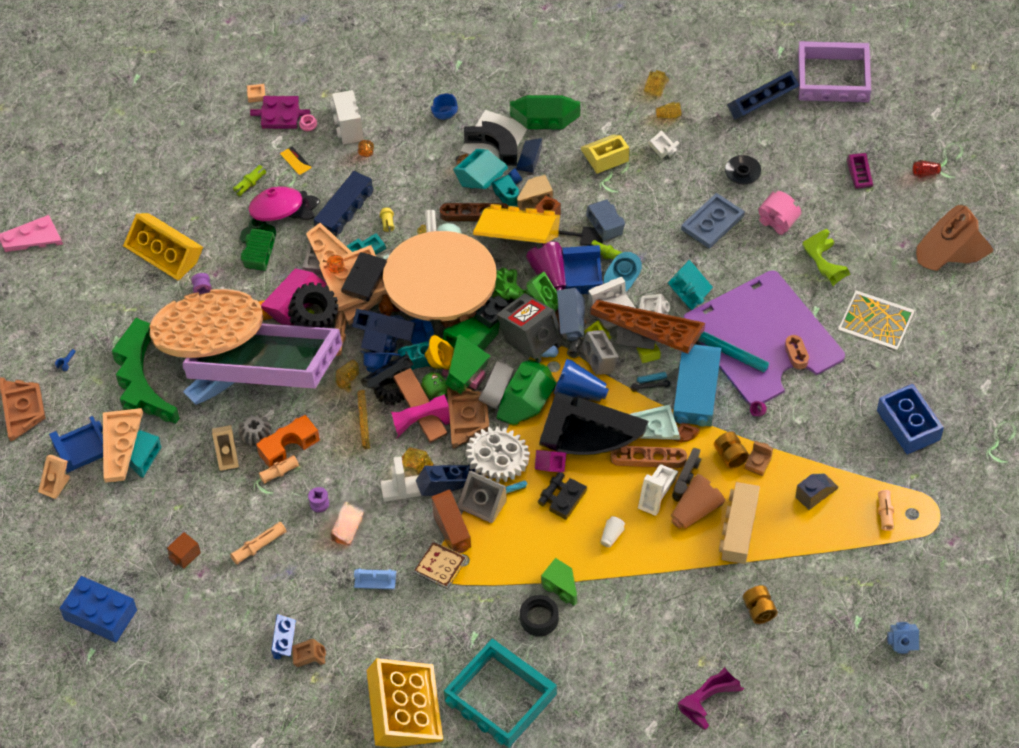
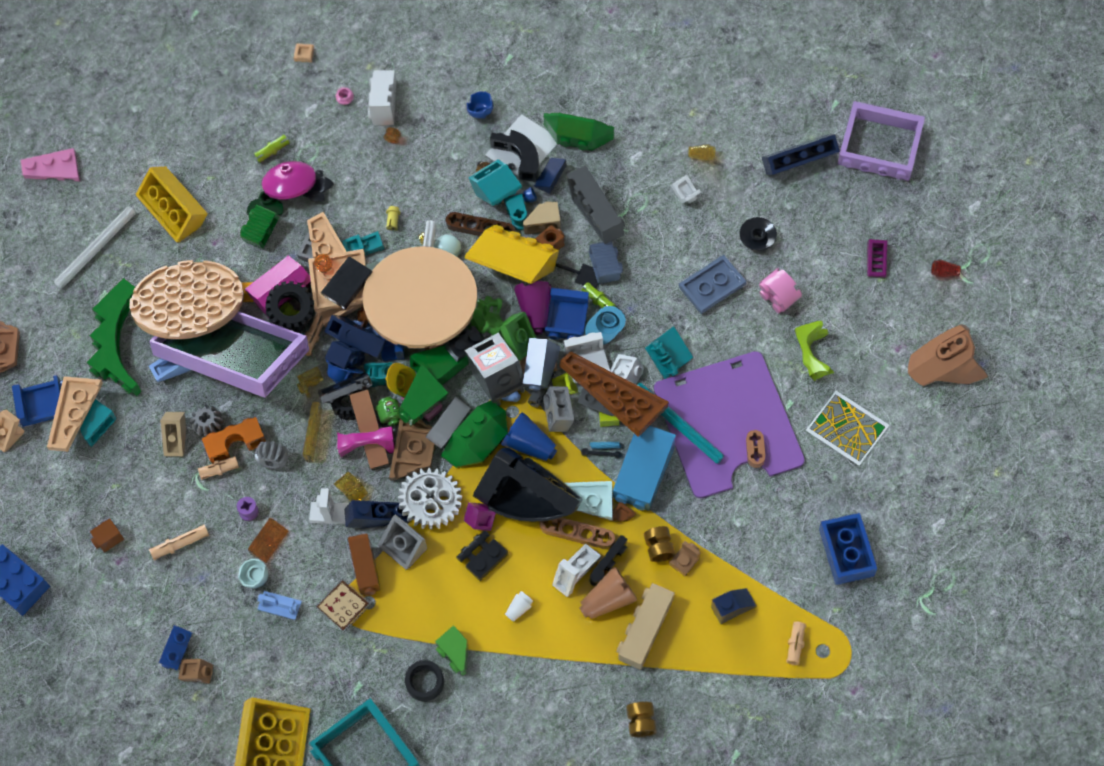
camera: 15 degrees right, 10 degrees up
blue hand [55,349,76,371] -> none
medium lavender wheel [191,273,212,294] -> none
magenta plate [250,96,311,129] -> none
yellow sticker [280,146,312,175] -> none
dark blue brick [314,171,374,237] -> none
medium azure piece [506,480,527,494] -> none
light yellow slope [581,135,629,174] -> none
clear yellow bracket [644,70,669,97] -> none
magenta hinge [750,401,767,417] -> none
none -> white axle [54,206,135,289]
none -> light aqua hair [238,559,269,589]
none -> light grey gear [255,441,288,470]
none -> dark grey wedge [566,165,625,244]

